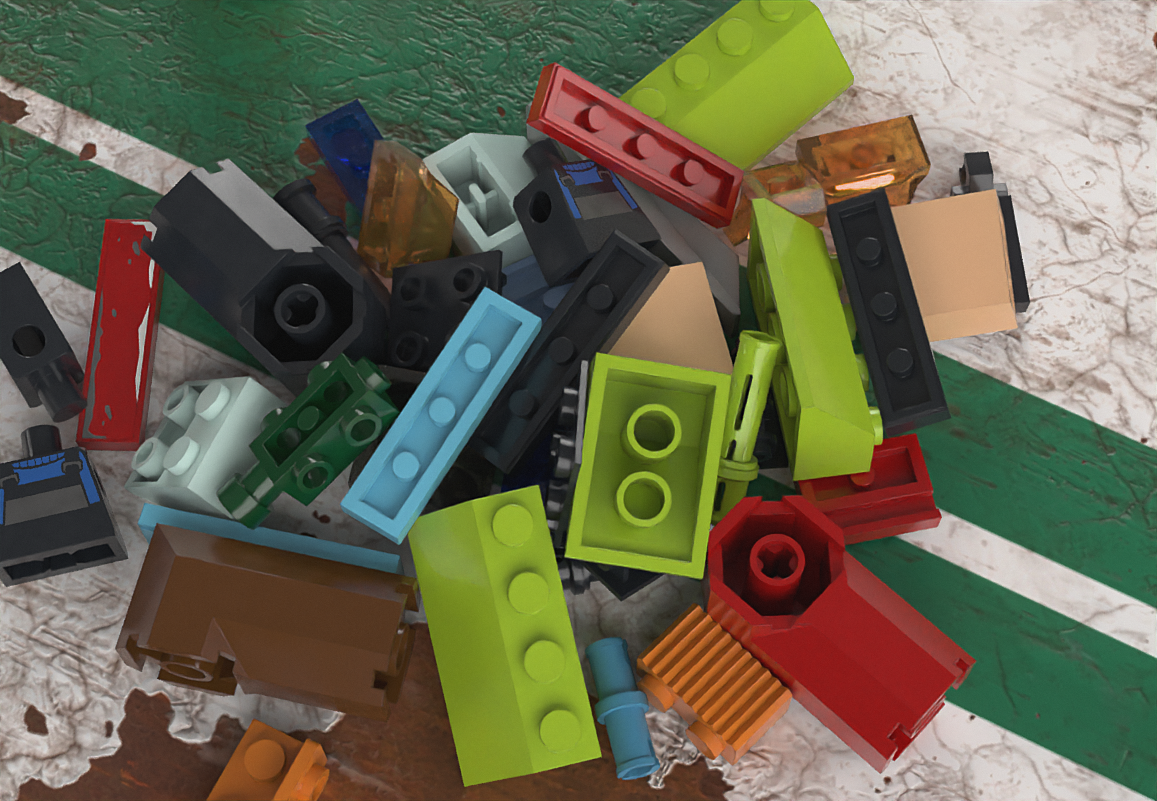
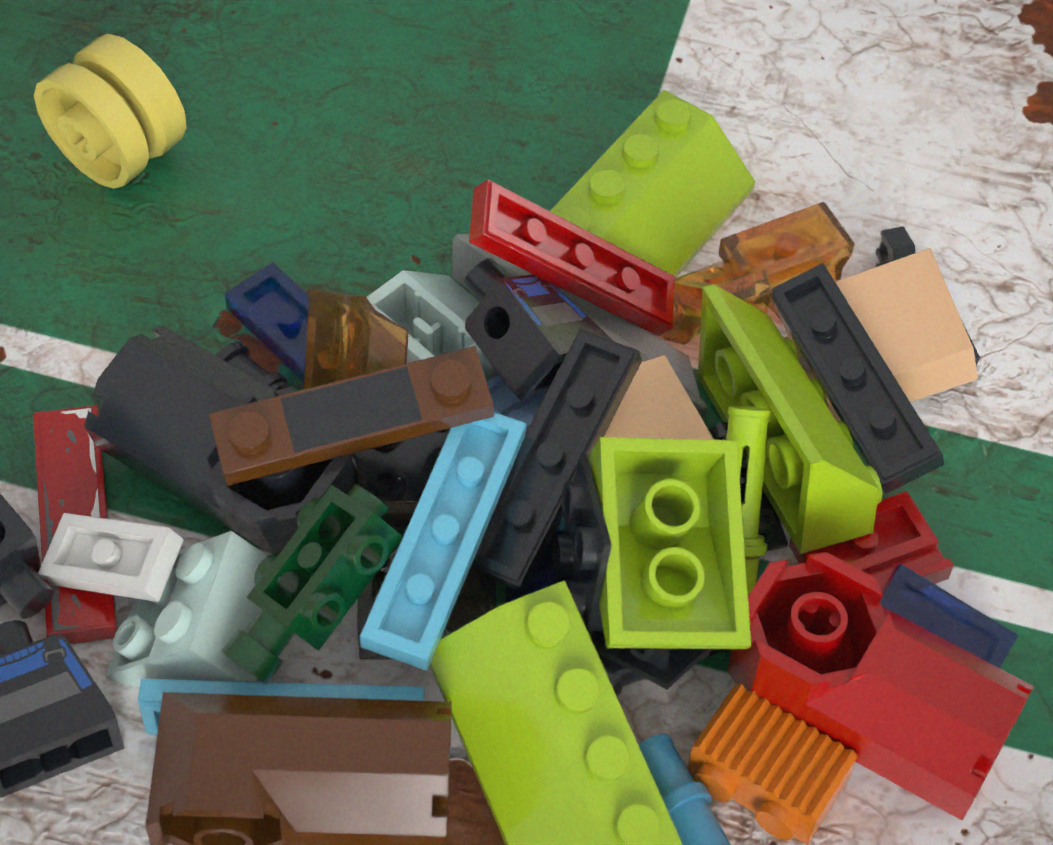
camera: 15 degrees left, 10 degrees down
none -> white plate [38,513,184,602]
none -> reddish brown plate [209,346,494,486]
none -> clear blue plate [880,564,1018,668]

